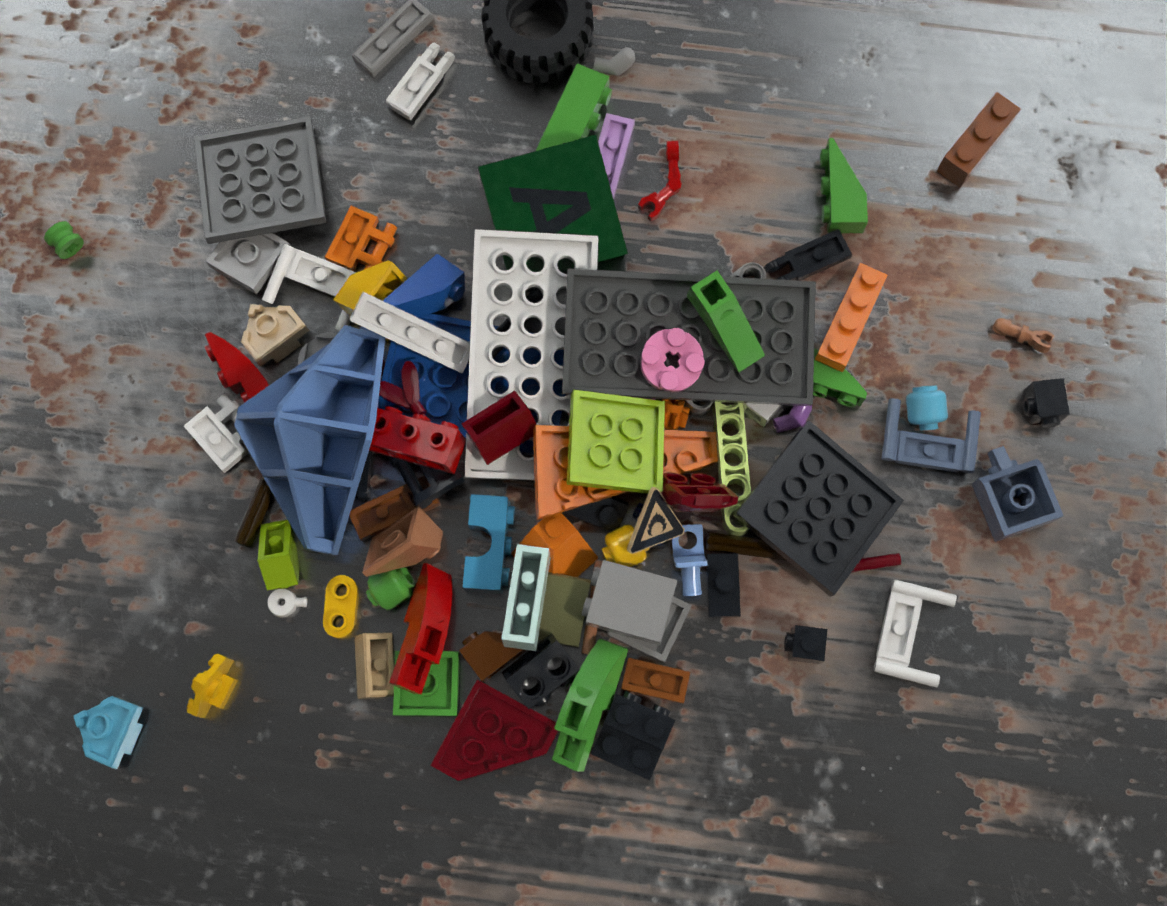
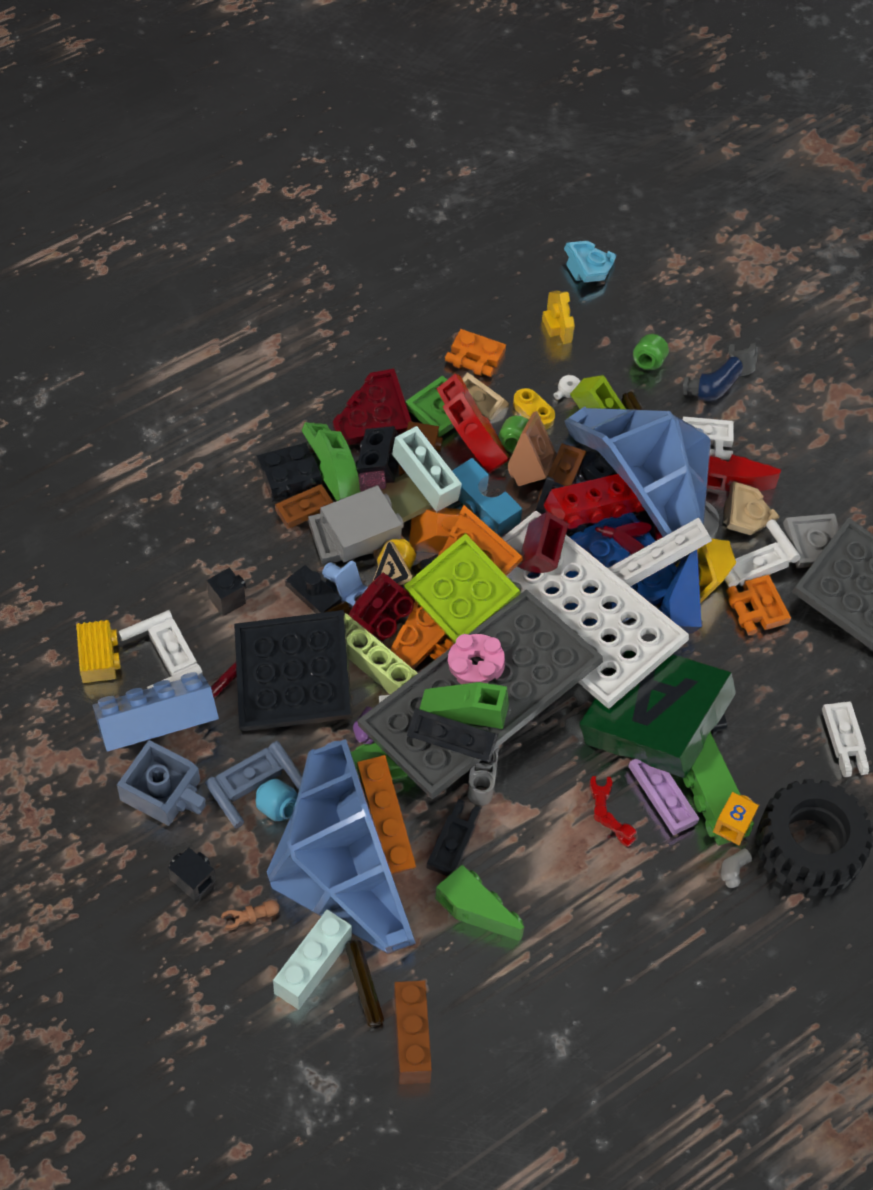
camera: 130 degrees right, 20 degrees down
none -> yellow brick [76,619,121,683]
none -> medium blue brick [92,672,219,752]
none -> medium blue panel [267,739,416,954]
none -> light aqua brick [273,909,352,1010]
none -> dark brown axle [346,940,384,1027]
none -> clear pink slope [358,471,387,492]
none -> black plate [407,708,499,762]
none -> orange plate [445,329,506,377]
none -> bright green head [633,334,669,371]
none -> piece [683,342,758,402]
none -> light orange brick [713,792,759,846]

